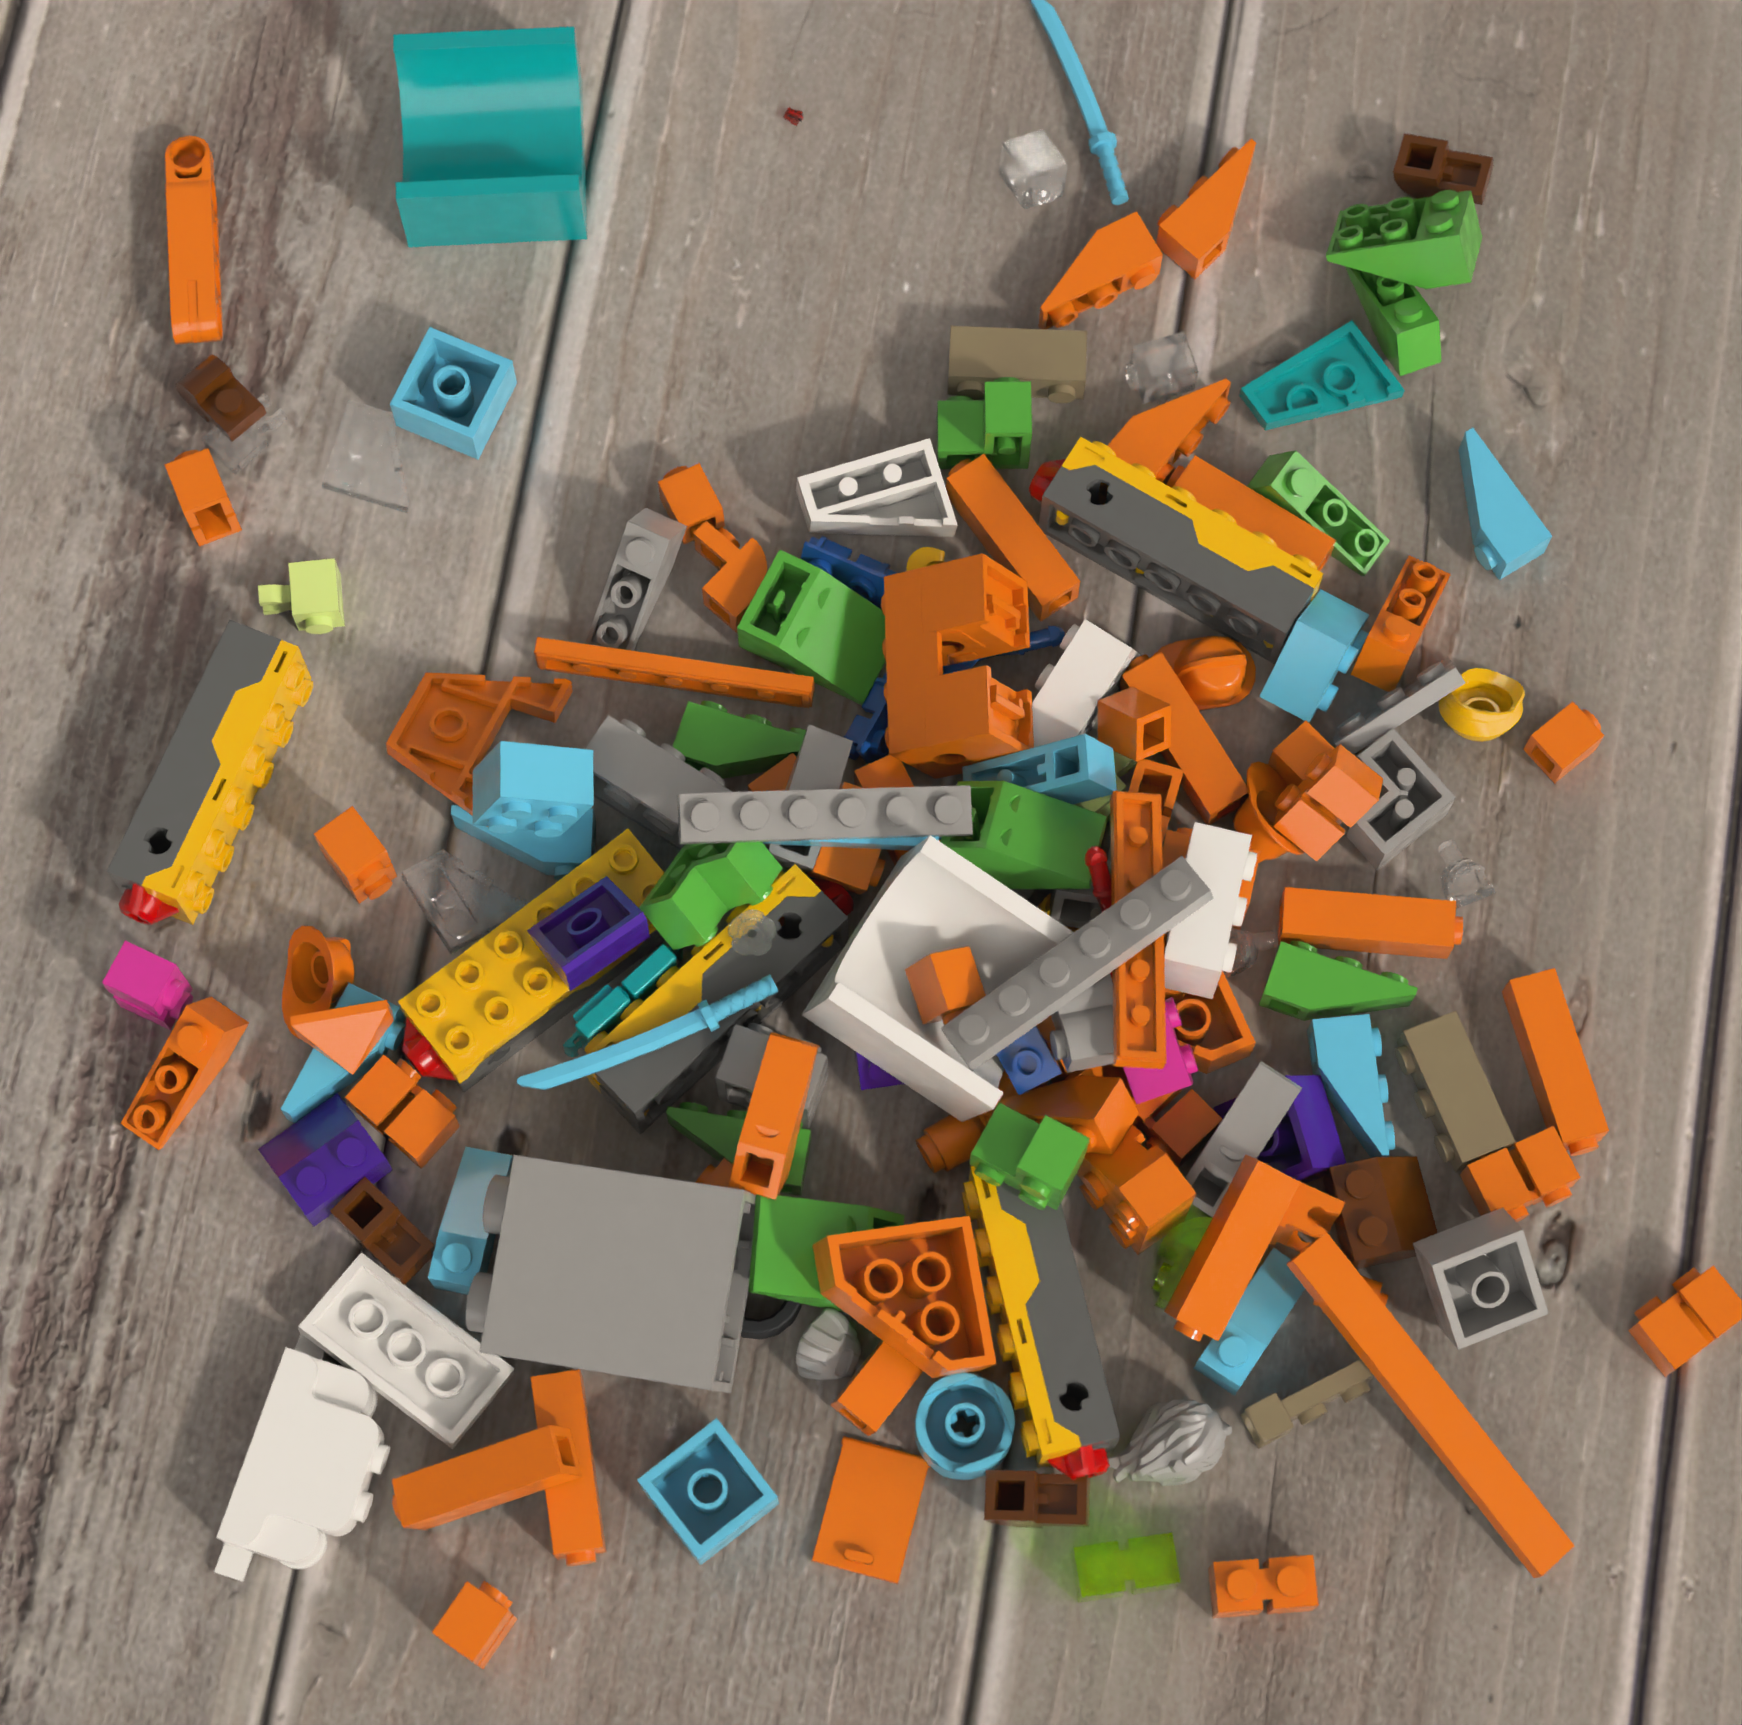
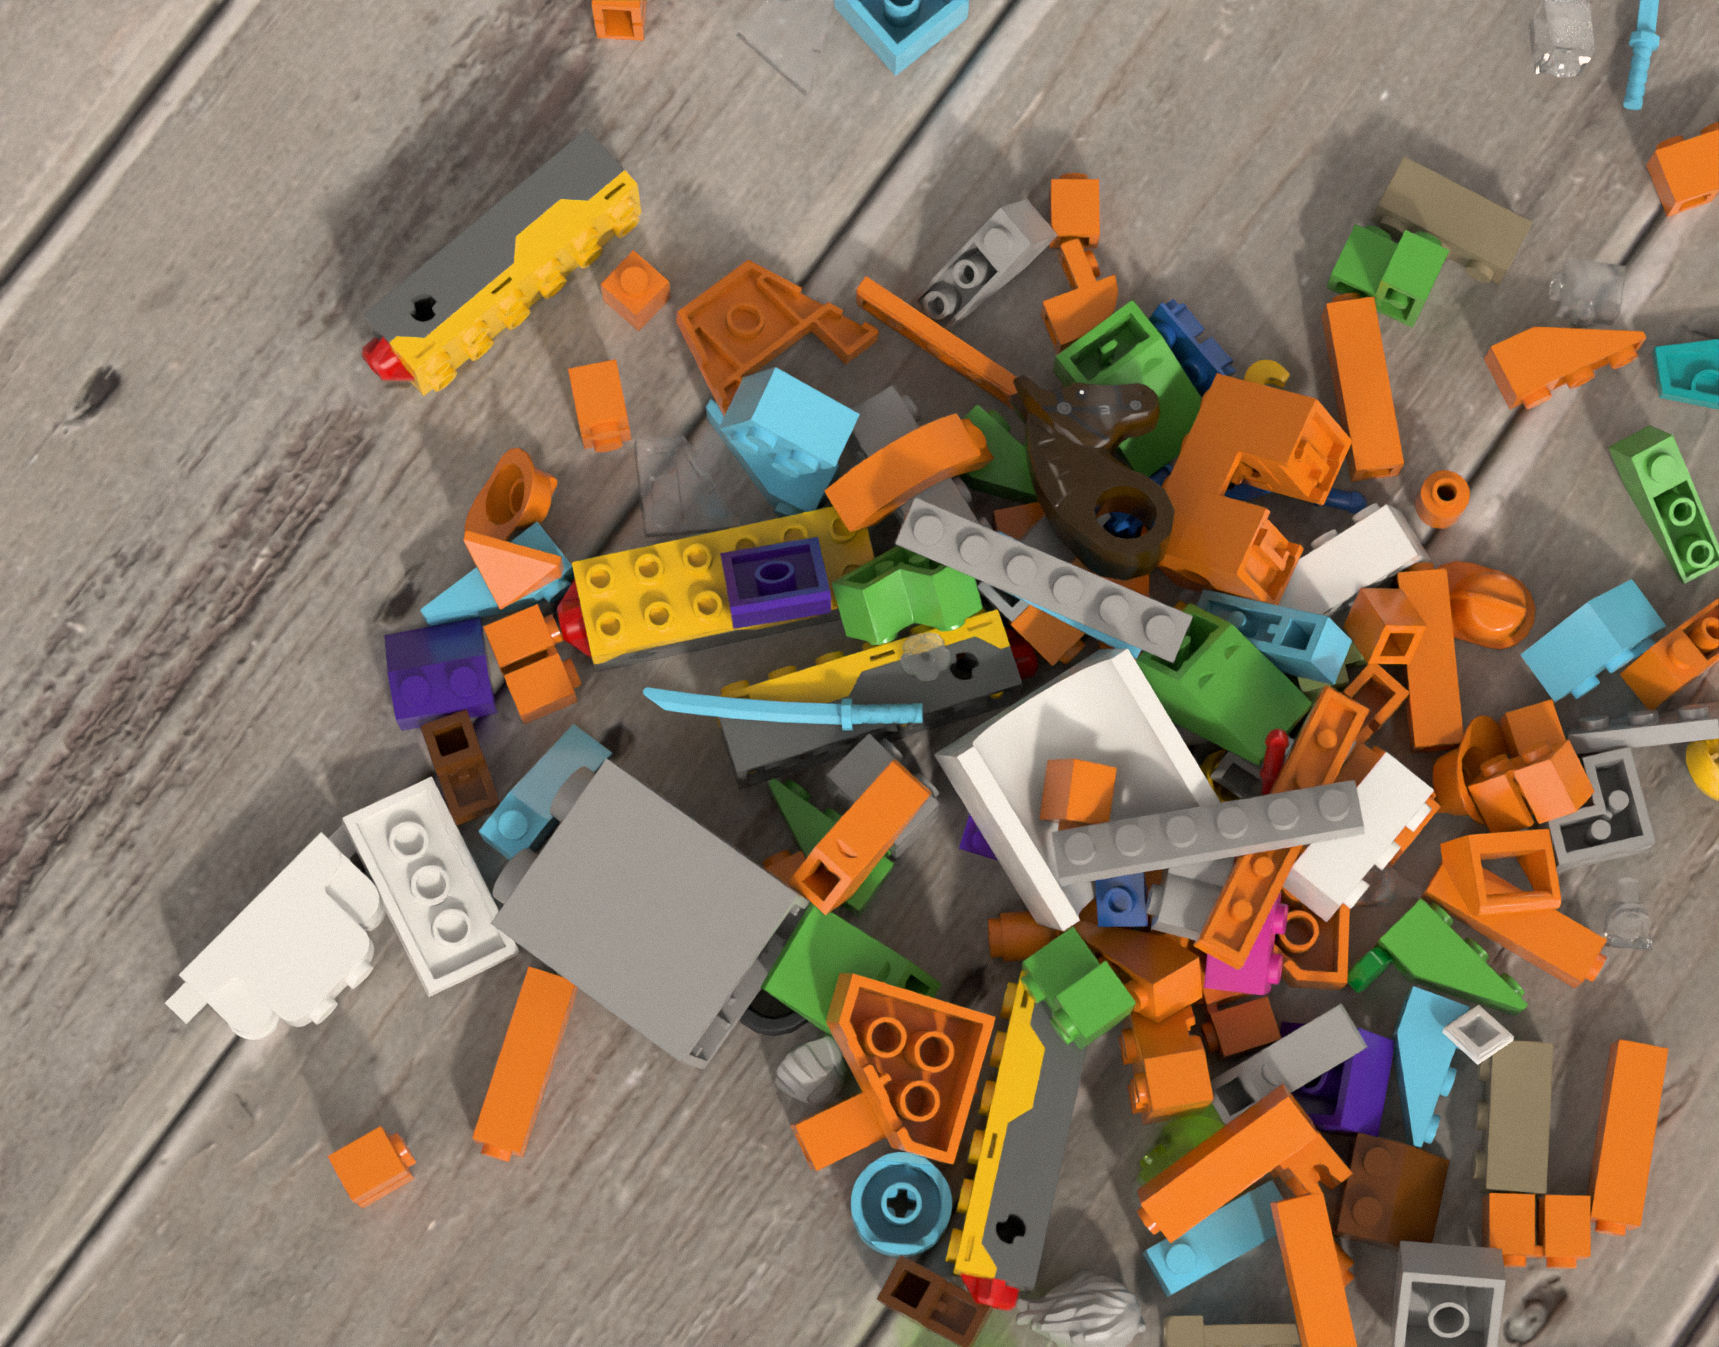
camera: 25 degrees right, 5 degrees up
dark pink brick [102,940,193,1030] -> none
orange slope [120,997,249,1150] -> none
yellowish green brick [258,558,345,634] -> none
orange brick [391,1425,582,1530] -> none
teal piece [563,944,684,1057] -> none
medium azure brick [637,1418,779,1566] -> none
white wedge [796,438,958,537] -> none
orange container [812,1436,930,1584] -> none
dark grey piece [1029,436,1324,664] -> none
orange slope [1038,211,1163,329] -> none
orange brick [1167,455,1336,572] -> none
none -> orange brick [600,250,671,332]
none -> orange arch [824,413,995,532]
none -> dark brown animal [1010,375,1175,581]
none -> green tile [1347,946,1393,993]
none -> orange brick [1415,470,1470,529]
none -> orange tile [1440,829,1561,916]
none -> white slope [1442,1005,1514,1065]

